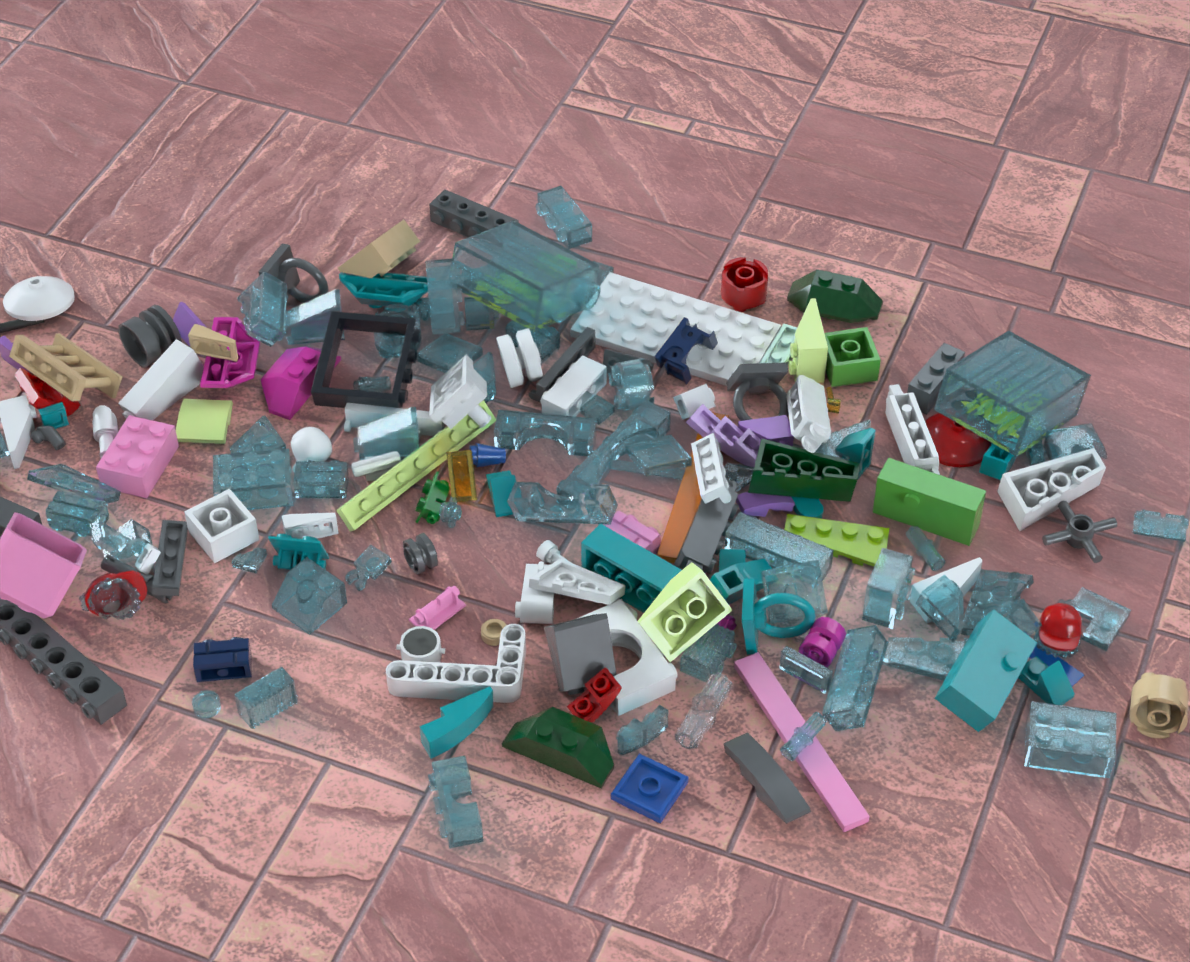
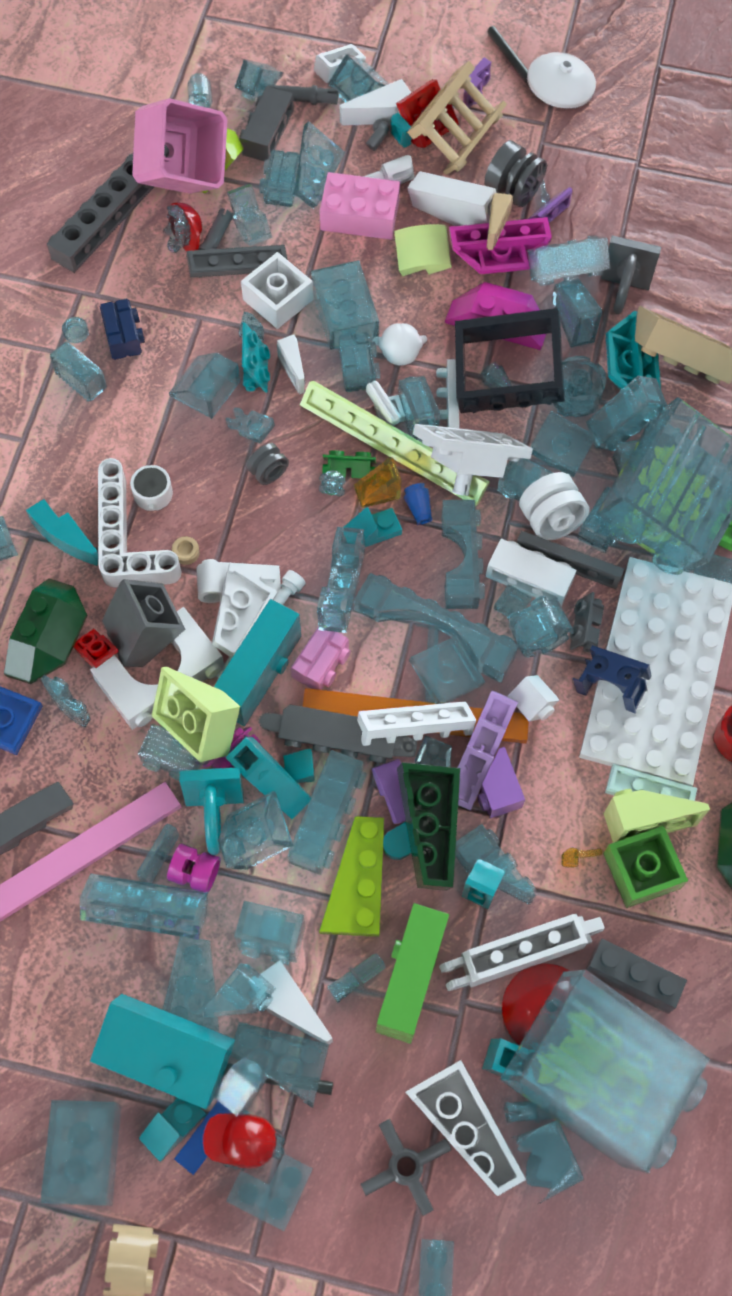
camera: 80 degrees right, 20 degrees up
white tile [135,543,161,575] -> none
clear light blue wing [230,415,287,470] -> none
bright pink hinge [409,586,466,630] -> none
clear piece [675,673,733,750] -> none
dark grey tile [726,363,789,421] -> none
clear light blue axle [780,712,827,761] -> none
white hinge [787,375,831,453] -> none

